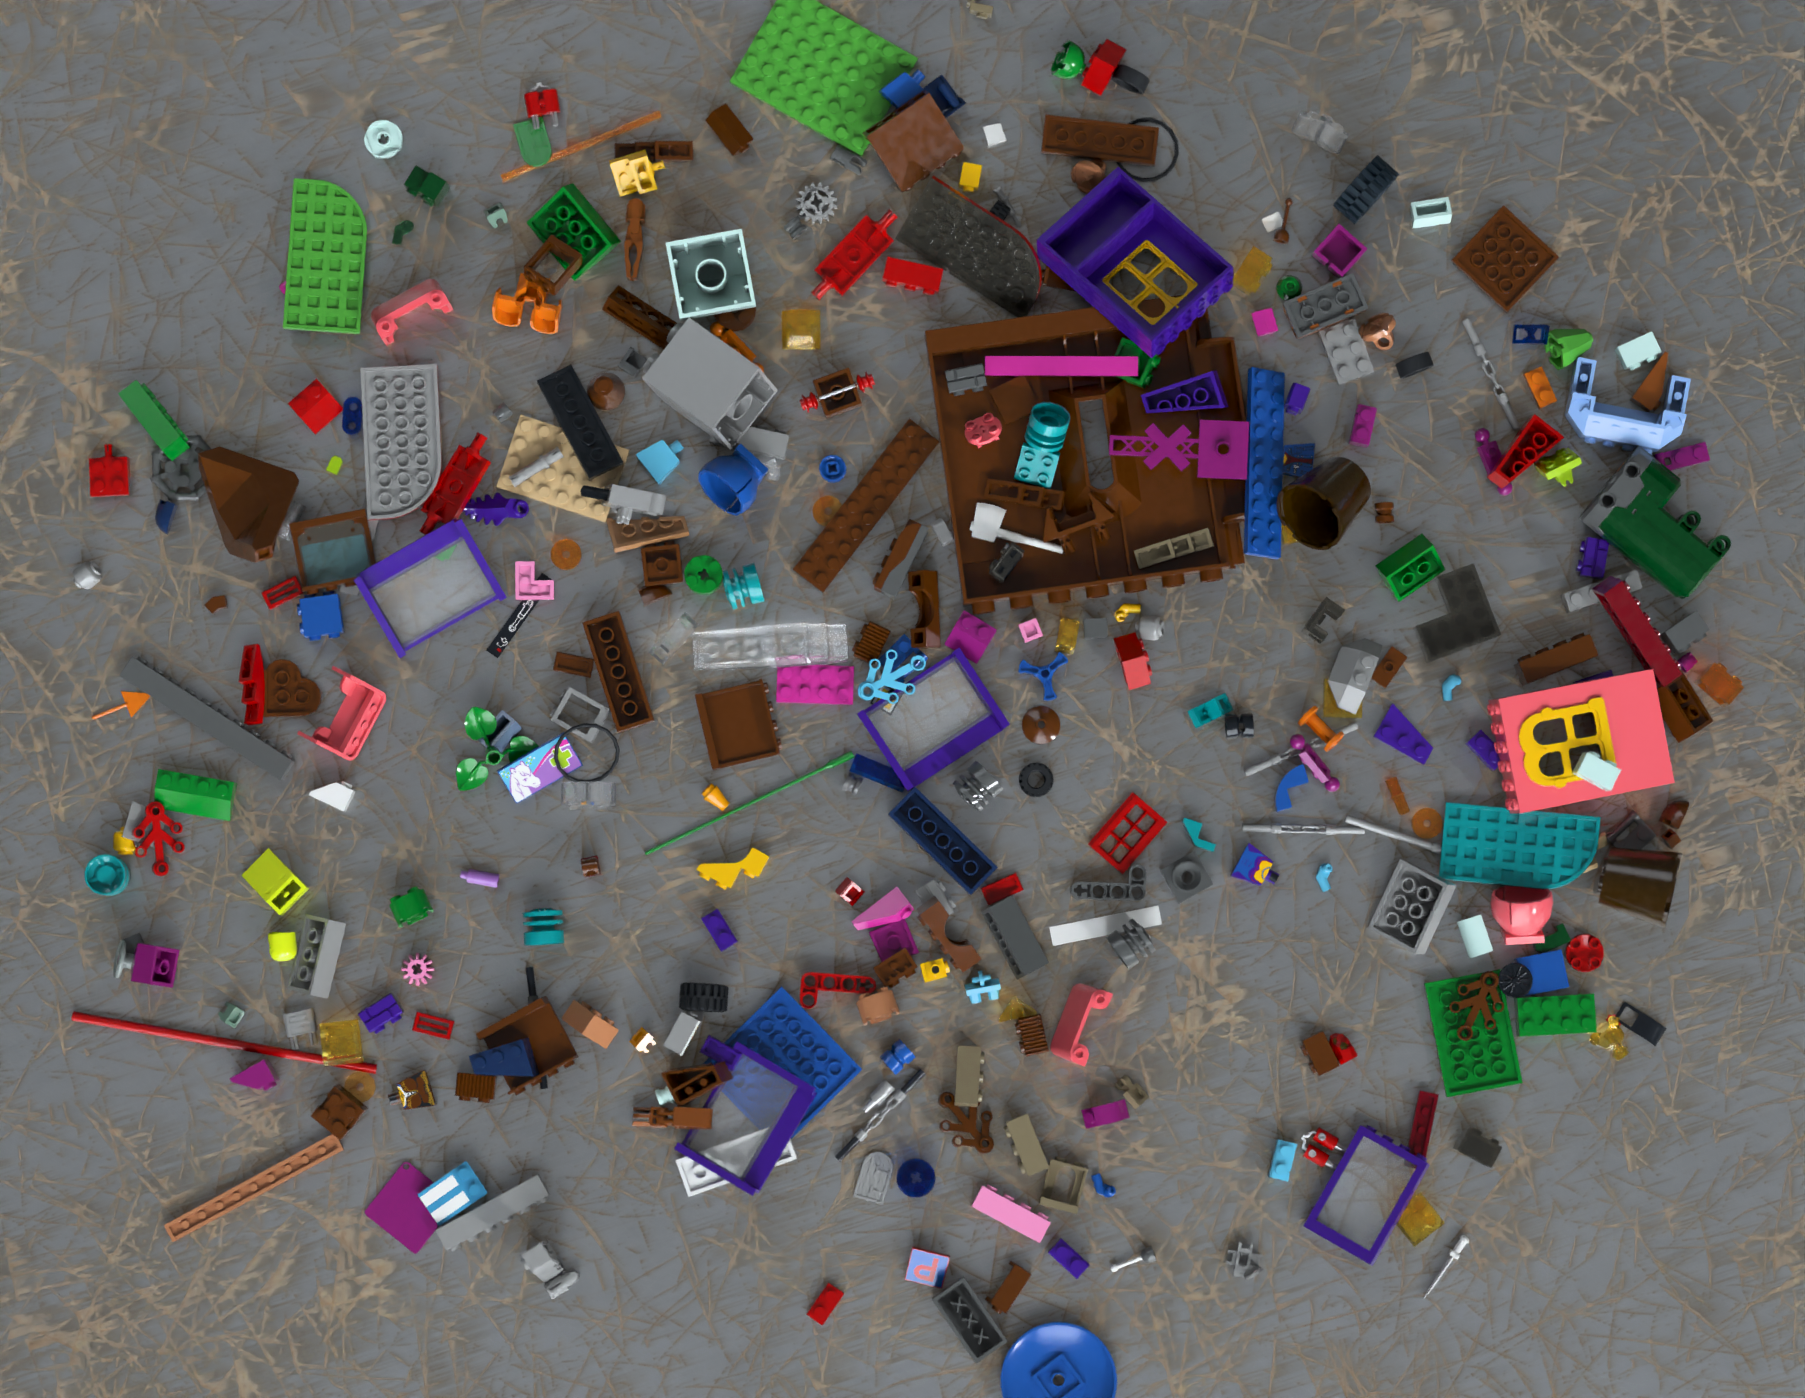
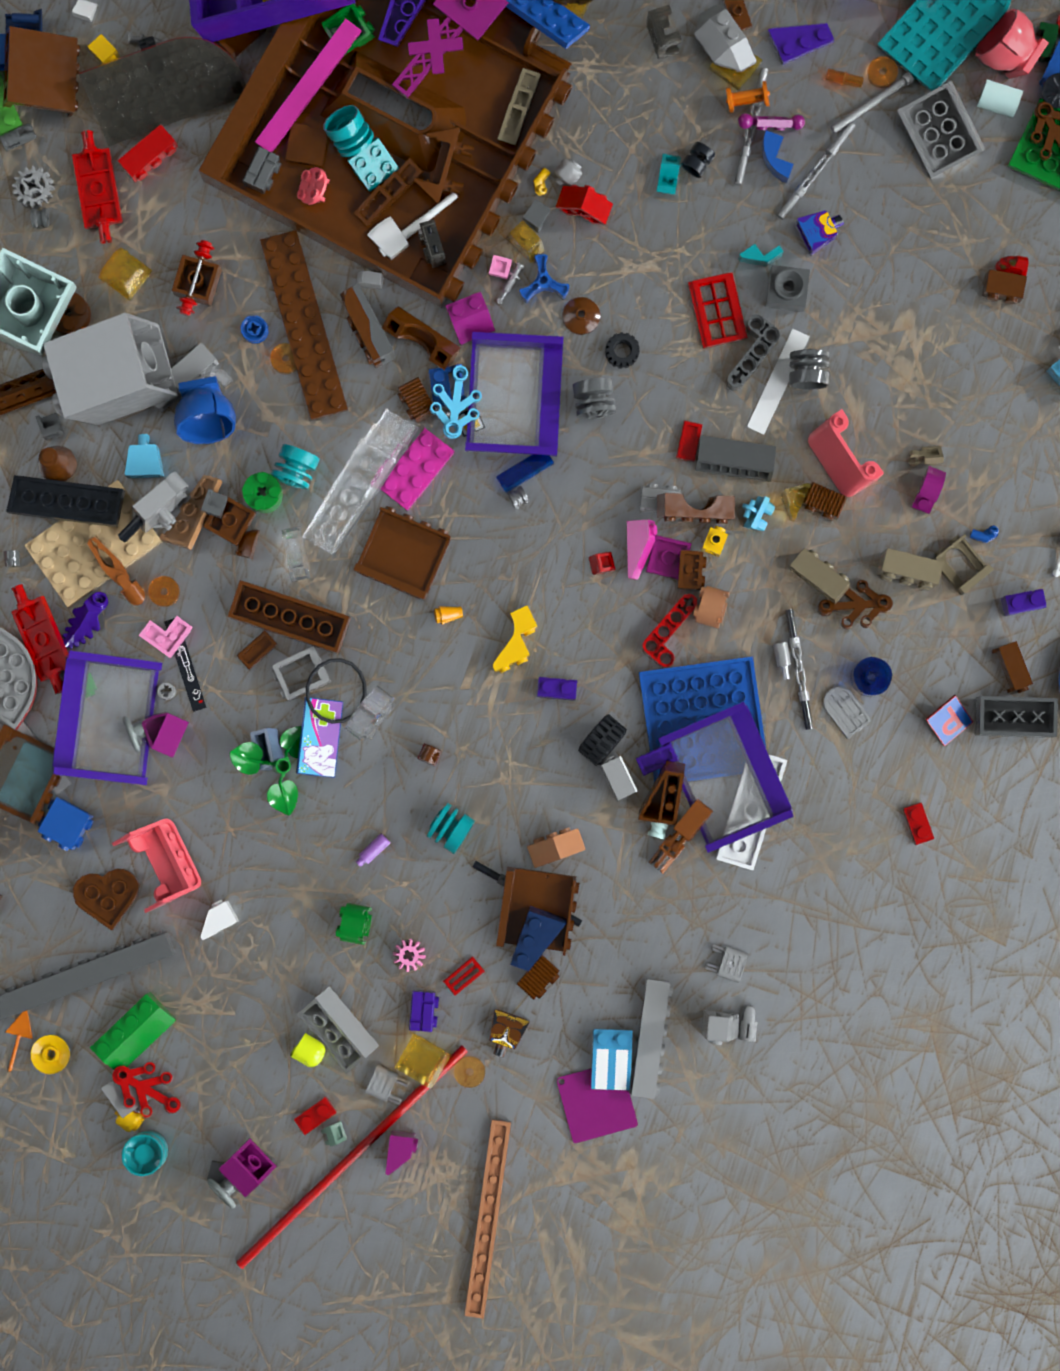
camera: 50 degrees left, 0 degrees up
red slope [238,644,265,725] -> none
neon yellow slope [241,848,309,916] -> none
red tile [261,575,304,610] -> none
reddish brown piece [311,1084,368,1140] -> none
light grey pin [509,447,564,487] -> none
light orange tile [629,1027,656,1053] -> none
green piece [645,751,854,855] -> none
blue wheel [879,1039,916,1075] -> none
dark blue brick [888,787,998,896] -> none
bright pink brick [971,1184,1051,1243] -> none
medium azure arm [1316,863,1333,892] -> none
none -> yellow dish [31,1035,70,1074]
none -> dark orange arm [87,535,145,605]
none -> magenta piece [123,711,189,758]
none -> light grey bush [157,682,176,700]
none -> dark grey panel [201,489,228,518]
none -> red plate [294,1097,337,1135]
none -> light grey piece [497,262,525,304]
none -> light grey piece [705,945,749,983]

